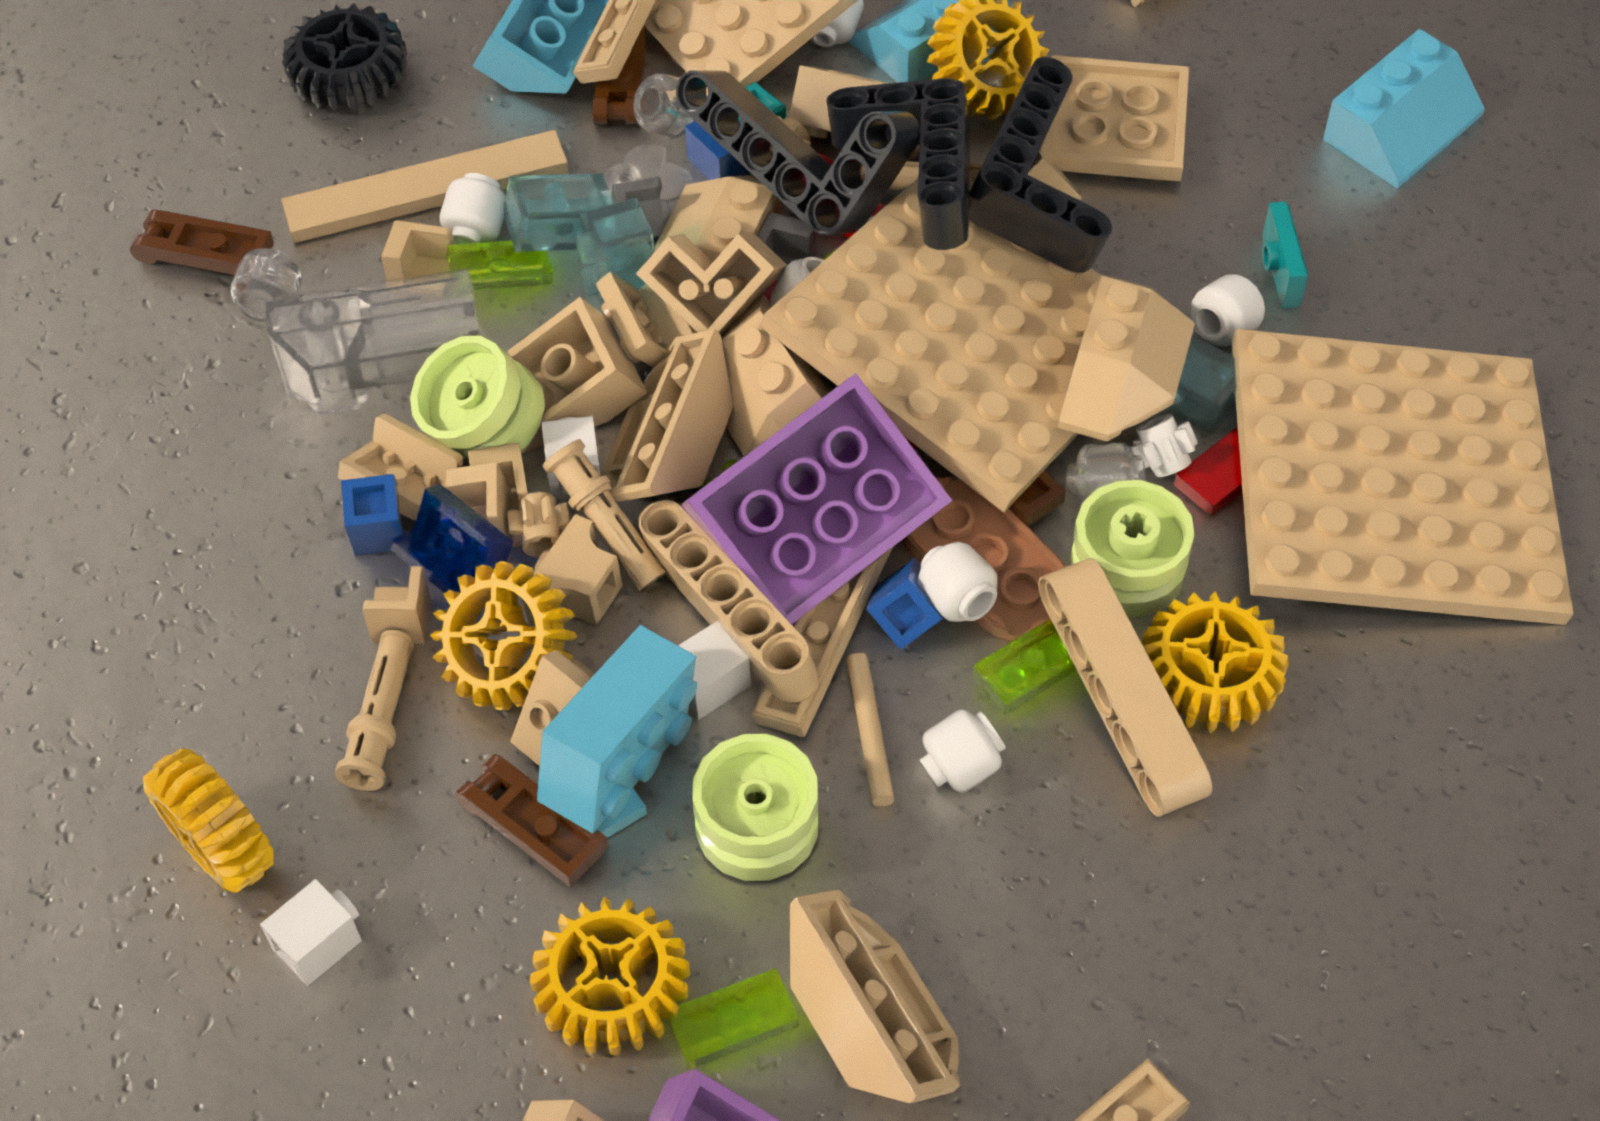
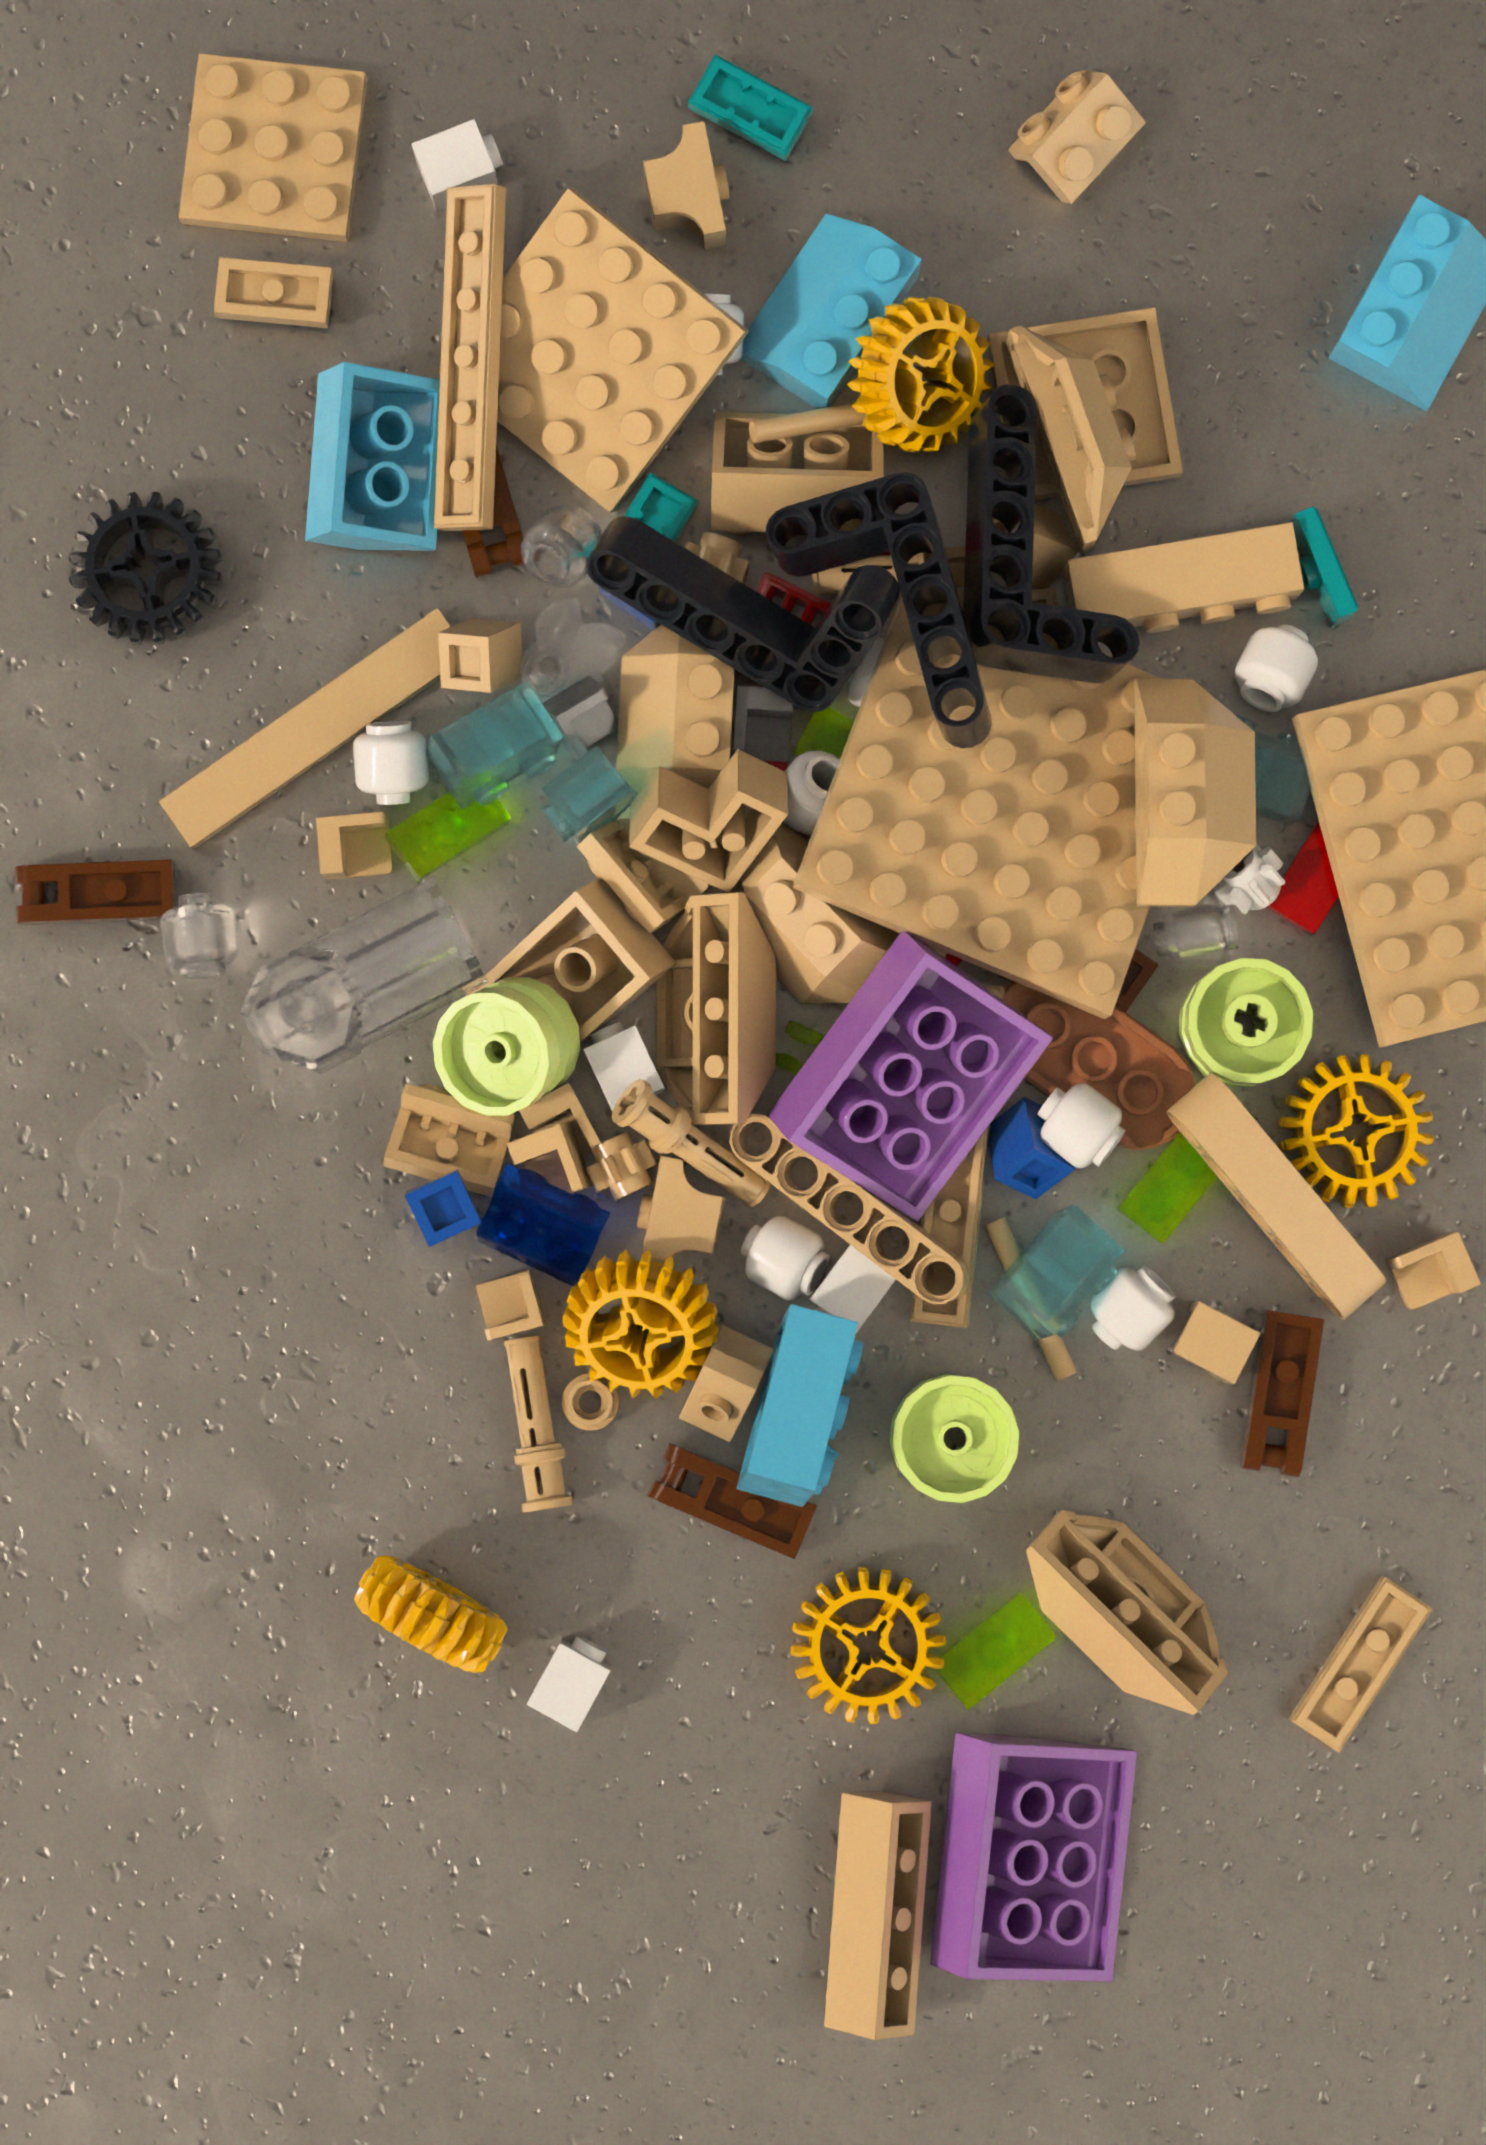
camera: 20 degrees left, 30 degrees up
none -> tan panel [438,618,523,693]
none -> tan plate [562,1373,619,1431]
none -> white head [741,1216,830,1300]
none -> tan bar [749,402,866,444]
none -> clear light blue brick [986,1204,1125,1340]
none -> tan wedge [1005,325,1136,554]
none -> tan brick [1063,522,1304,633]
none -> tan panel [1174,1301,1261,1384]
none -> reddish brown plate [1241,1310,1324,1477]
none -> tan panel [1385,1231,1481,1310]

